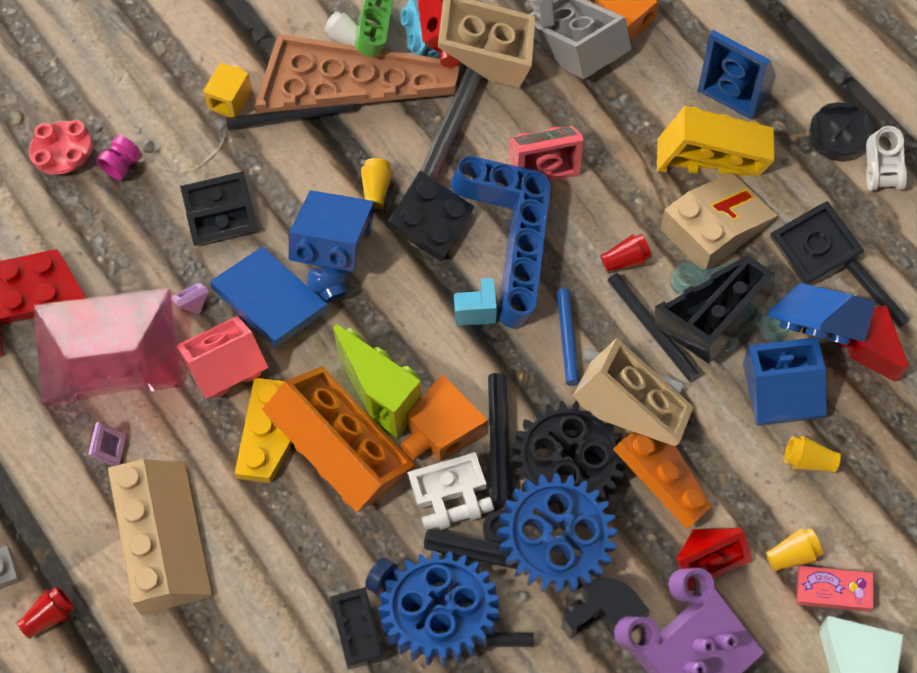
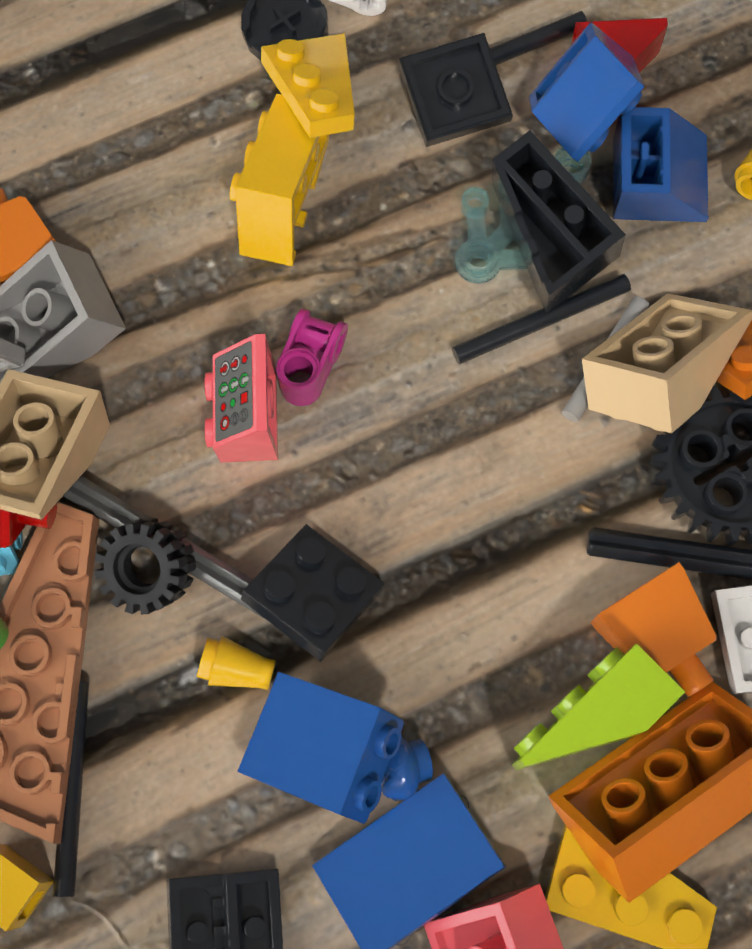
camera: 75 degrees left, 10 degrees up
blue beam [451,156,551,329] -> none
medium azure panel [454,278,497,326] -> none
blue bar [557,288,580,386] -> none
red cone [600,234,652,273] -> none
tan slope [660,172,778,274] -> none
blue slope [697,30,776,120] -> none
none -> black tyre [95,518,196,615]
none -> yellow wing [261,33,355,138]
none -> dark pink piece [276,308,348,406]

